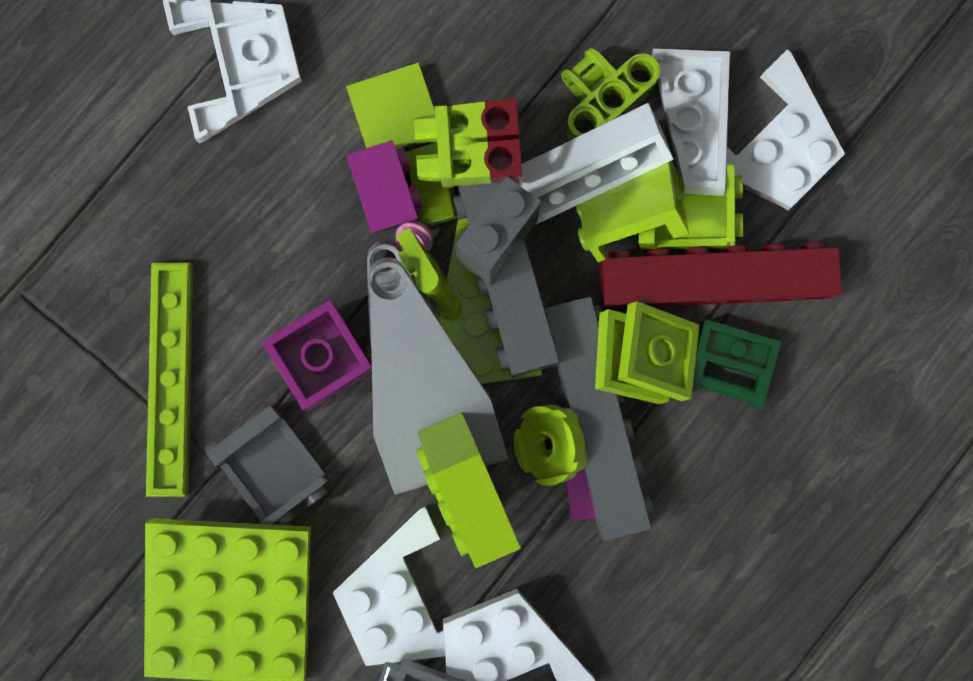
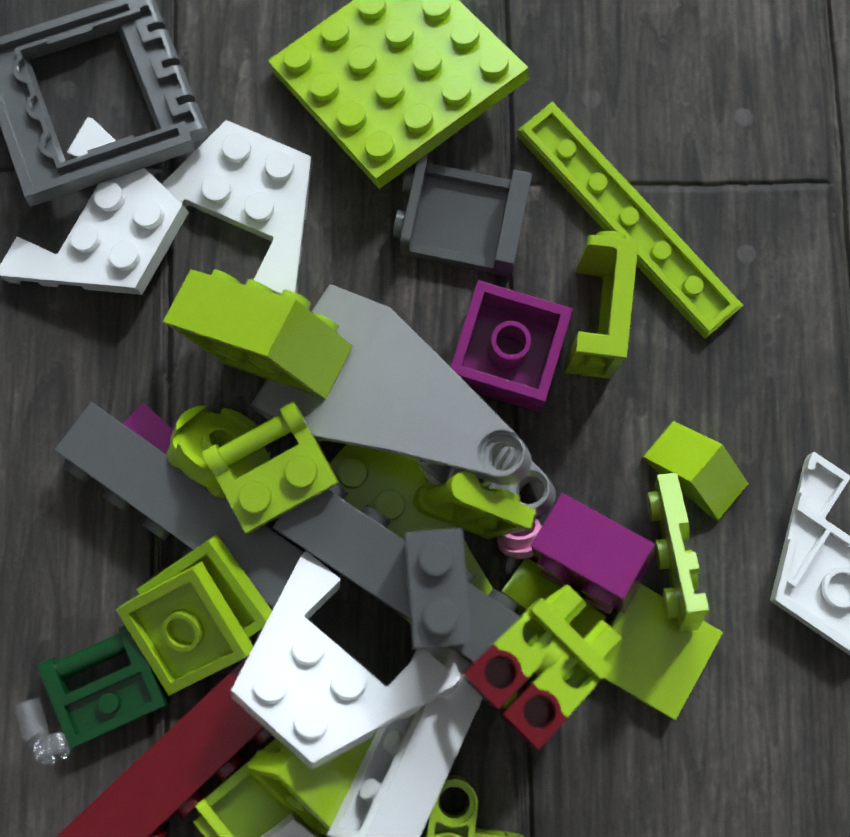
camera: 135 degrees right, 5 degrees down
none -> clear arm [14,697,71,765]
none -> lime plate [202,401,339,534]
none -> white wing [232,551,460,770]
none -> lime panel [564,231,639,379]
none -> lime slope [642,421,749,521]
none -> lime wing [647,473,709,632]

